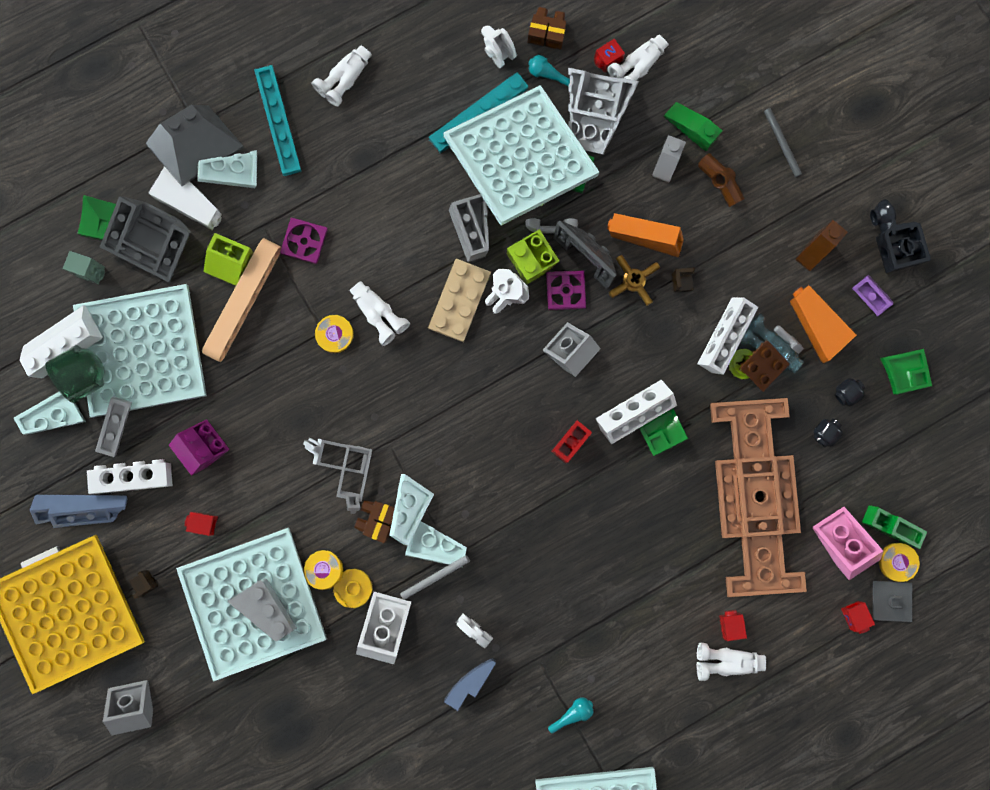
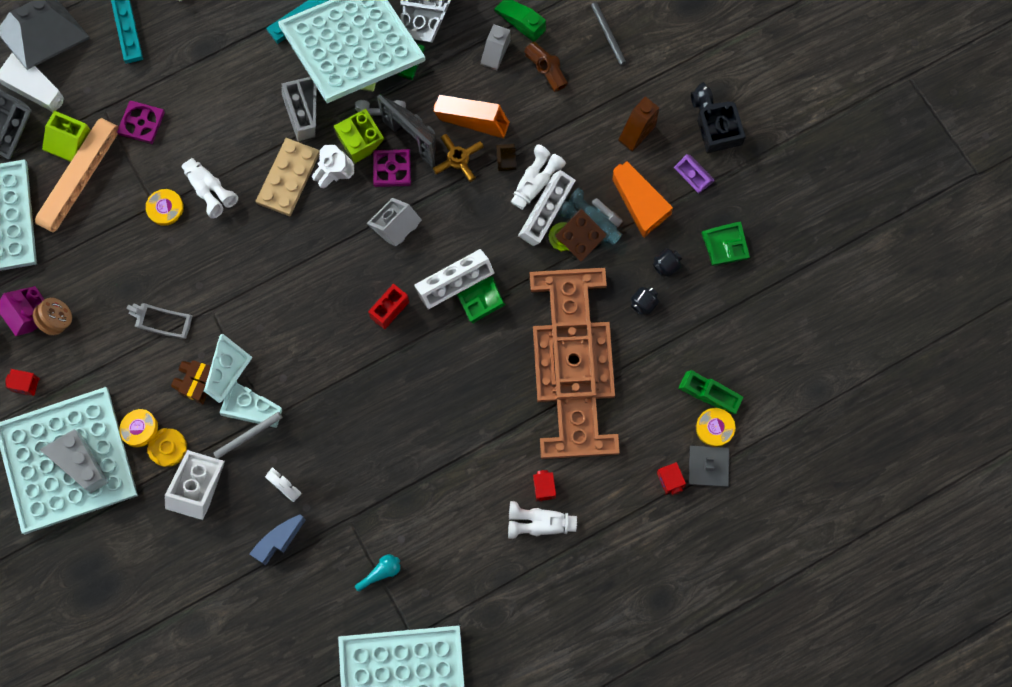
camera: 10 degrees right, 10 degrees down
light aqua wing [198,150,257,188] -> none
light grey sword [336,445,372,514] -> none
bright pink slope [813,507,883,580] -> none
none -> medium nougat head [33,298,72,335]
none -> white piece [511,145,566,210]

